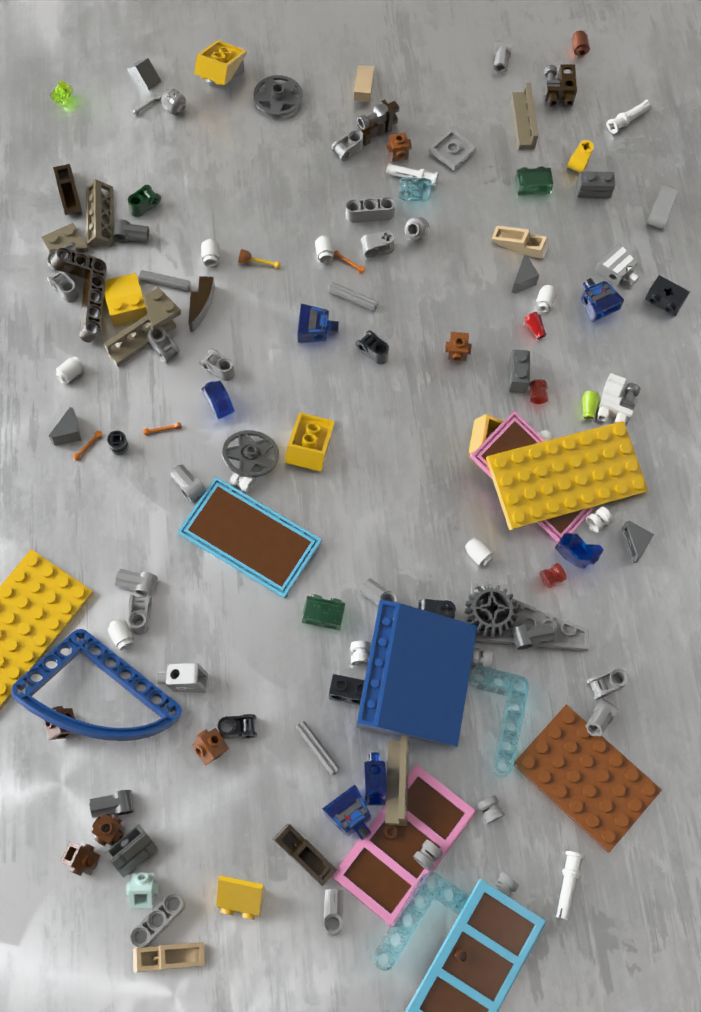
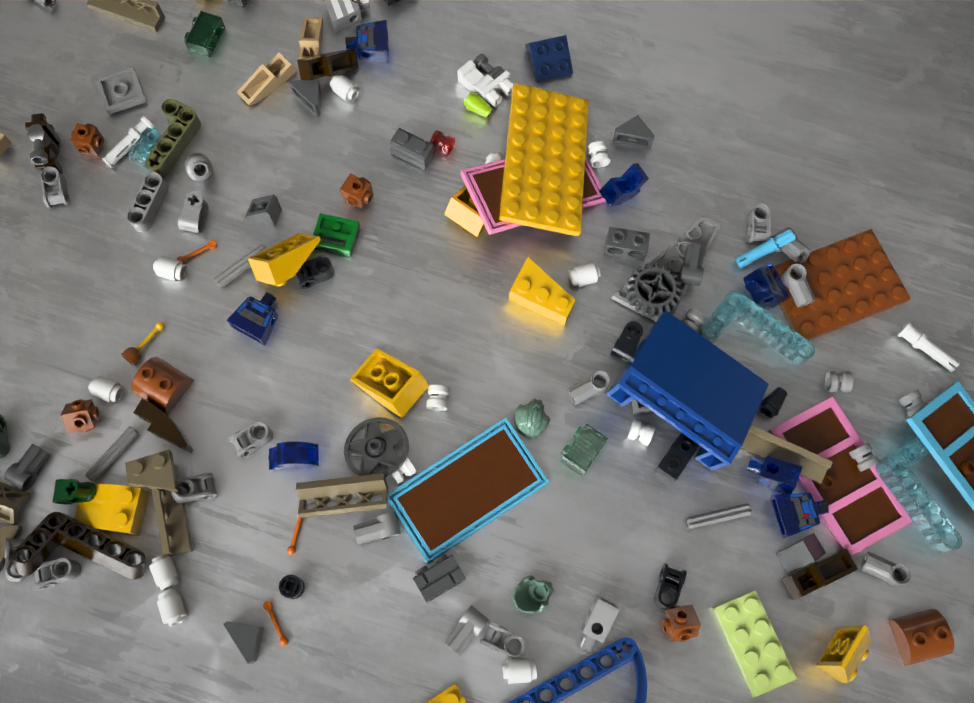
camera: 65 degrees left, 5 degrees up
red cone [524,312,547,340] -> none
clear red wheel [539,563,567,589] -> none
none -> dark green piece [52,479,96,505]
none -> dark orange brick [61,399,100,433]
none -> dark orange brick [131,356,194,415]
none -> olive beam [145,99,201,178]
none -> white brick [149,555,179,591]
none -> dark grey slope [245,195,282,227]
none -> yellow slope [248,233,321,287]
none -> dark tan fence [296,473,389,518]
none -> tan slope [297,17,323,60]
none -> dark brown slope [297,49,359,81]
none -> green plate [313,213,360,257]
none -> dark grey brick [413,554,466,603]
none -> white wheel [426,385,450,411]
none -> yellow wedge [509,257,575,326]
none -> sand green hair [512,575,554,614]
none -> sand green hair [515,398,550,438]
none -> dark blue bracket [525,35,573,82]
none -> dark grey brick [604,227,650,261]
none -> yellowish green plate [713,591,797,697]
none -> medium azure axle [735,229,796,269]
none -> clear blue torso [743,264,790,308]
none -> black cone [758,387,788,418]
none -> dark grey slope [776,533,826,574]
none -> light grey piece [781,263,816,308]
none -> dark orange brick [888,609,954,666]

